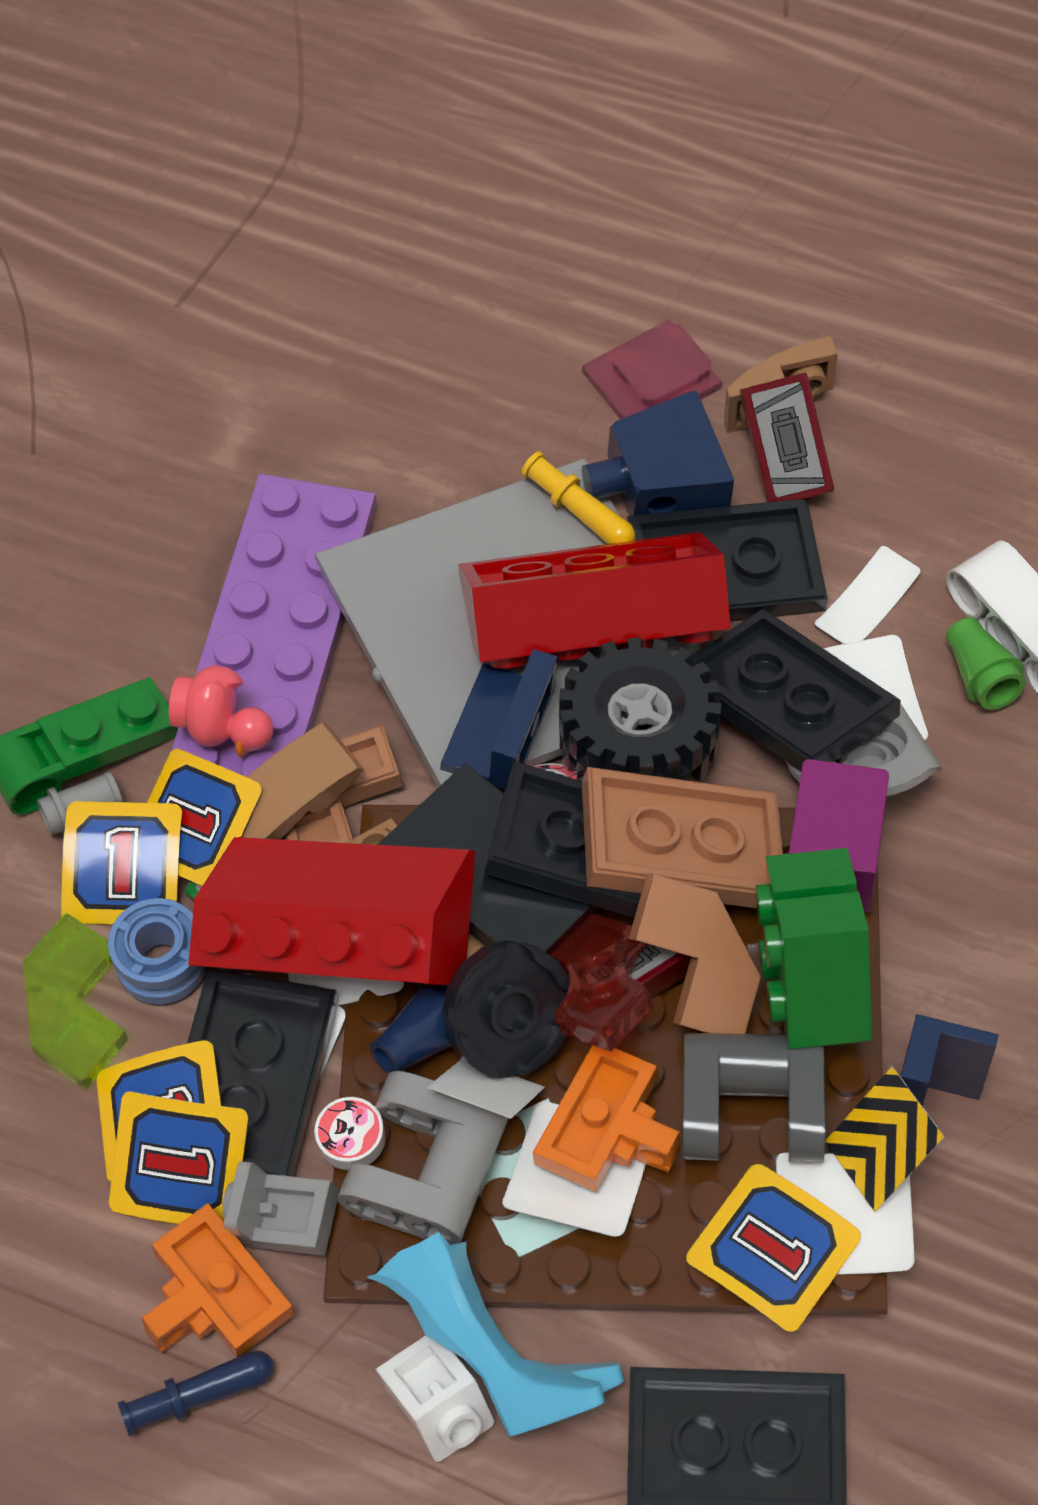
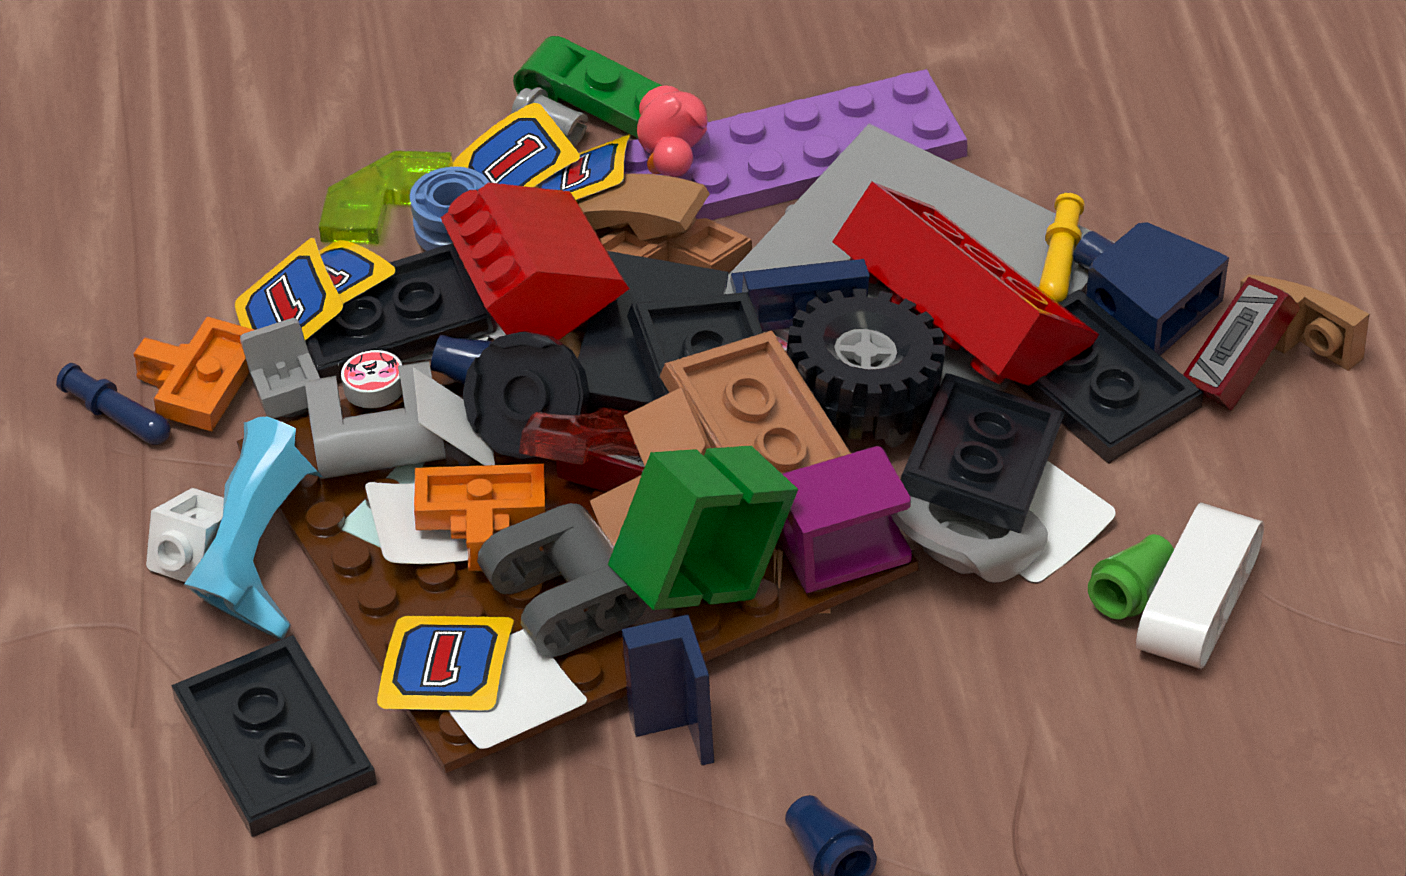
camera: 60 degrees right, 15 degrees down
clear pink piece [582,319,722,419] -> none
white sticker [815,546,920,644] -> none
sticker [825,1066,944,1212] -> none

